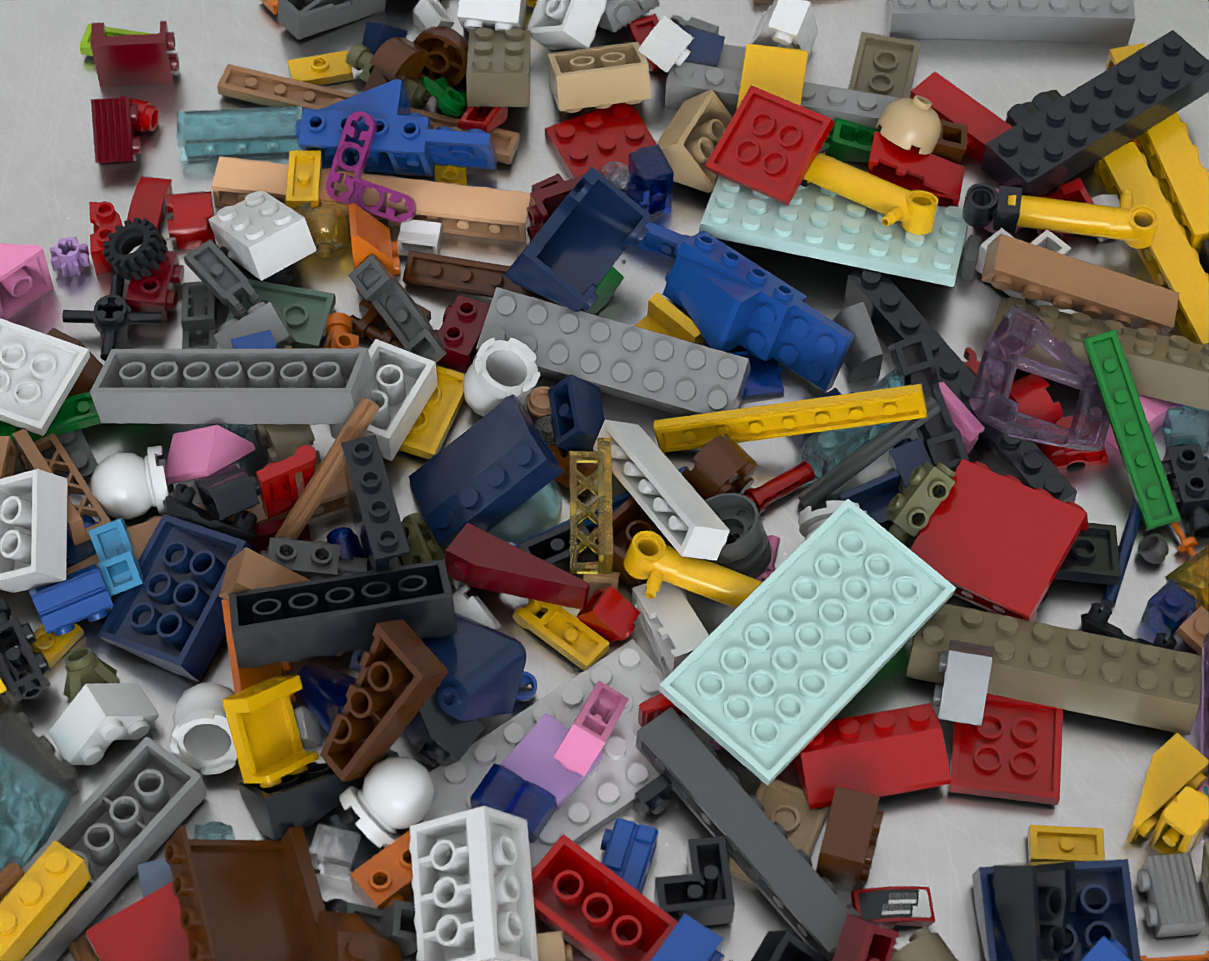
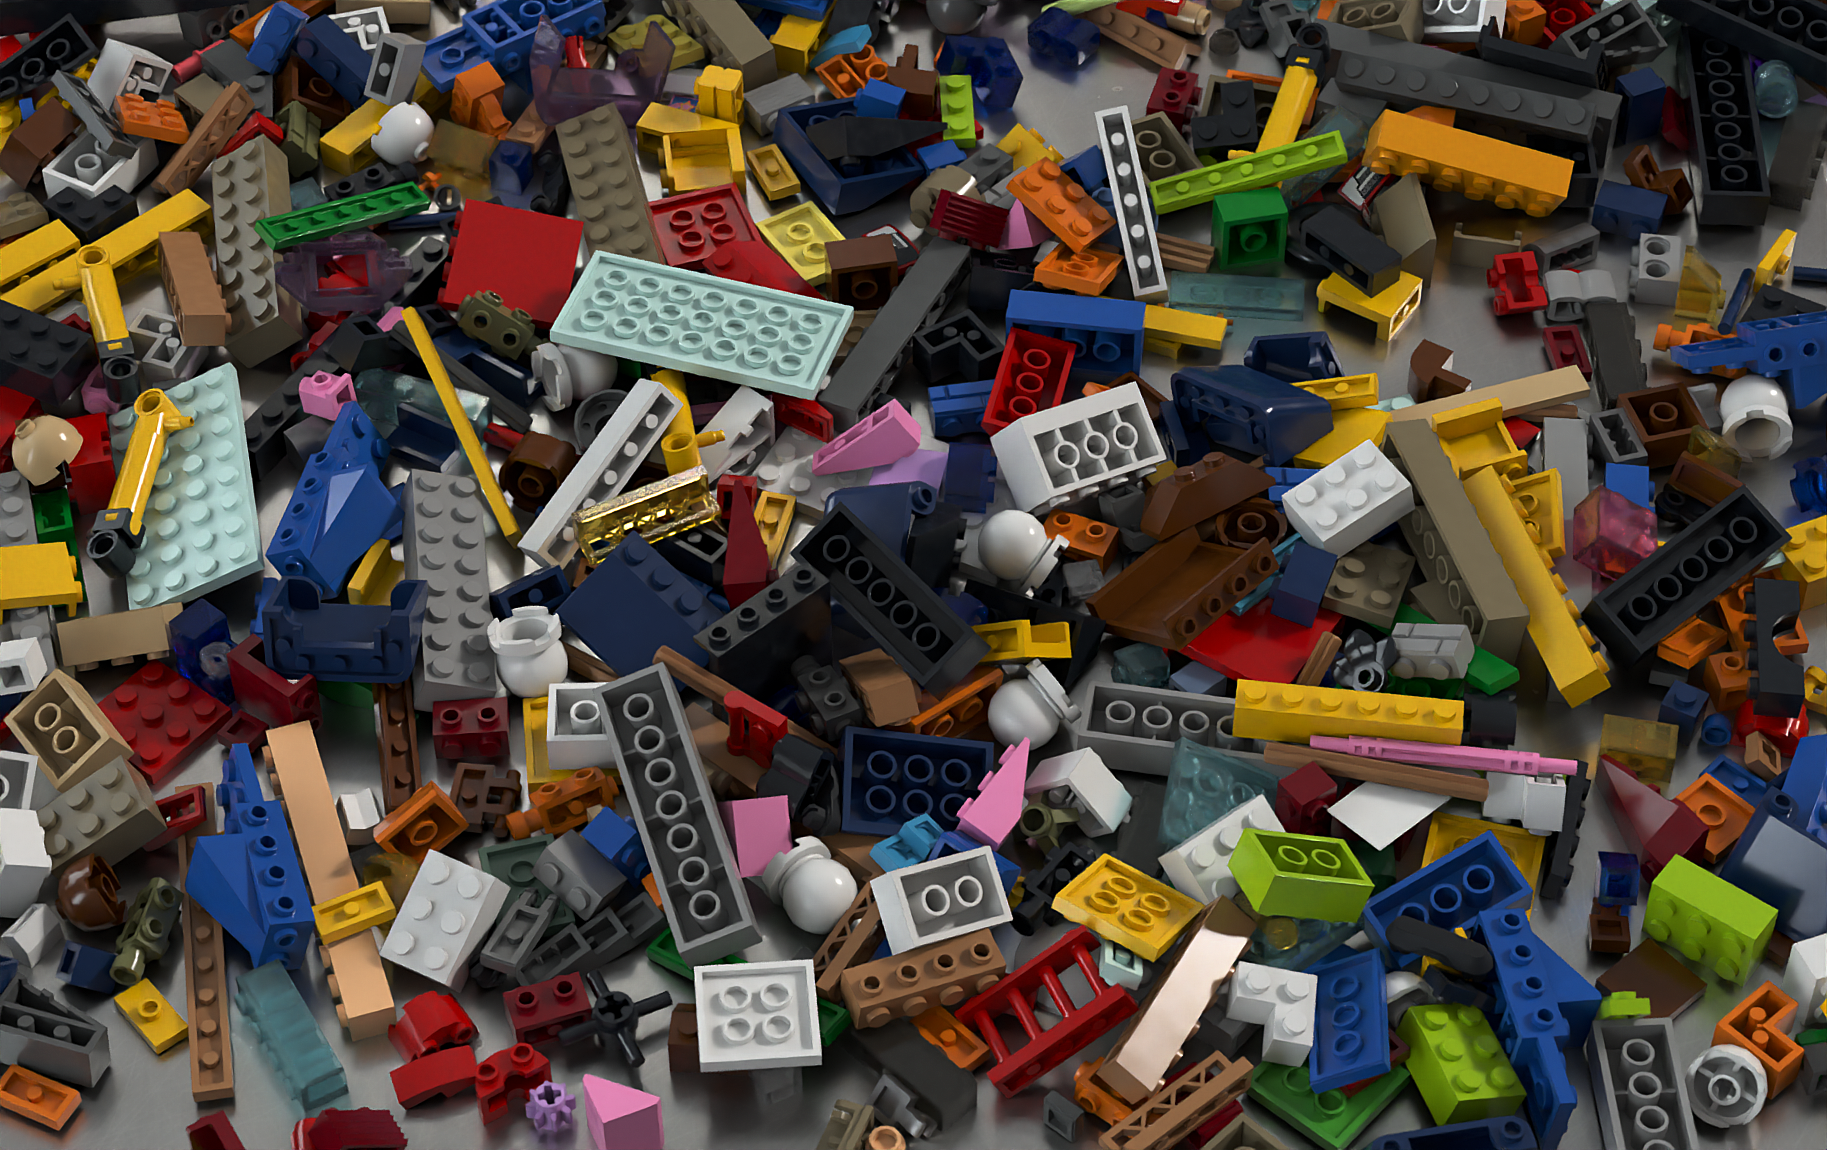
camera: 115 degrees left, 10 degrees down
black tyre [103,218,168,281] -> none
reddish brown wedge [320,620,449,782] -> none
magenta beam [326,111,417,223] -> none
dark grey slope [348,254,447,363] -> none
reddish brown brick [363,37,430,92] -> none
green plate [422,76,469,117] -> none
red plate [705,85,834,205] -> none
brick [933,640,993,726] -> none
none -> bright pink brick [298,370,357,421]
none -> yellow panel [657,128,747,197]
none -> light yellow plate [755,200,846,287]
none -> bright pink slope [955,737,1030,852]

